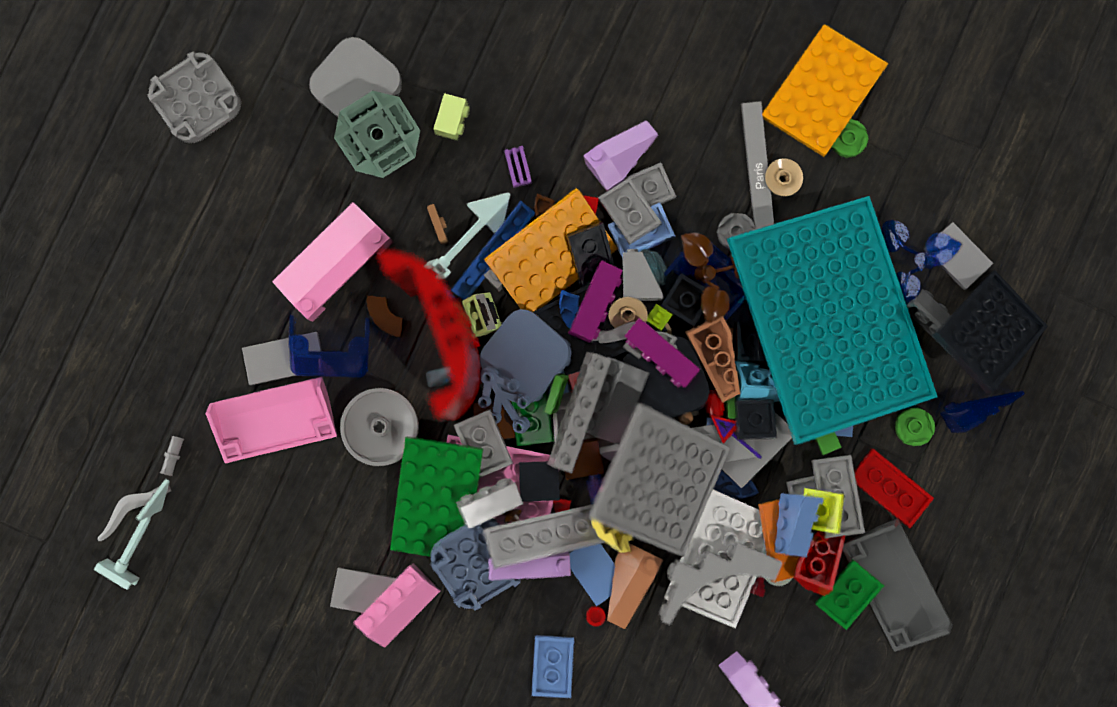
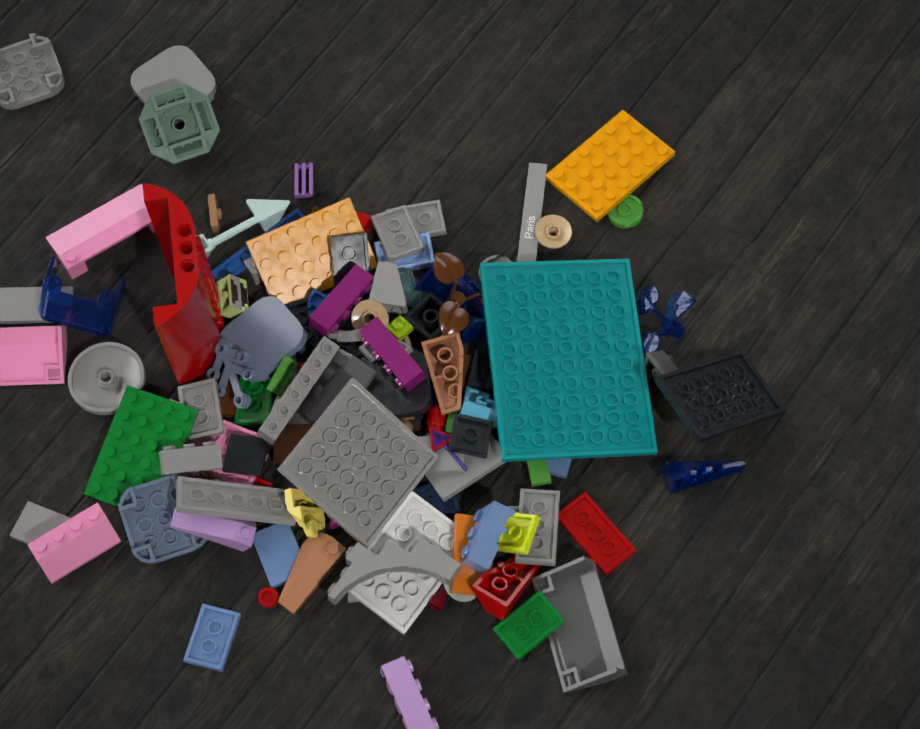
camera: 10 degrees right, 20 degrees down
reddish brown tile [367,296,403,338] -> none
yellowish green brick [434,93,470,140] -> none
lavender wedge [584,121,658,191] -> none
bright green tile [895,408,935,446] -> none
light grey tile [924,222,993,290] -> none

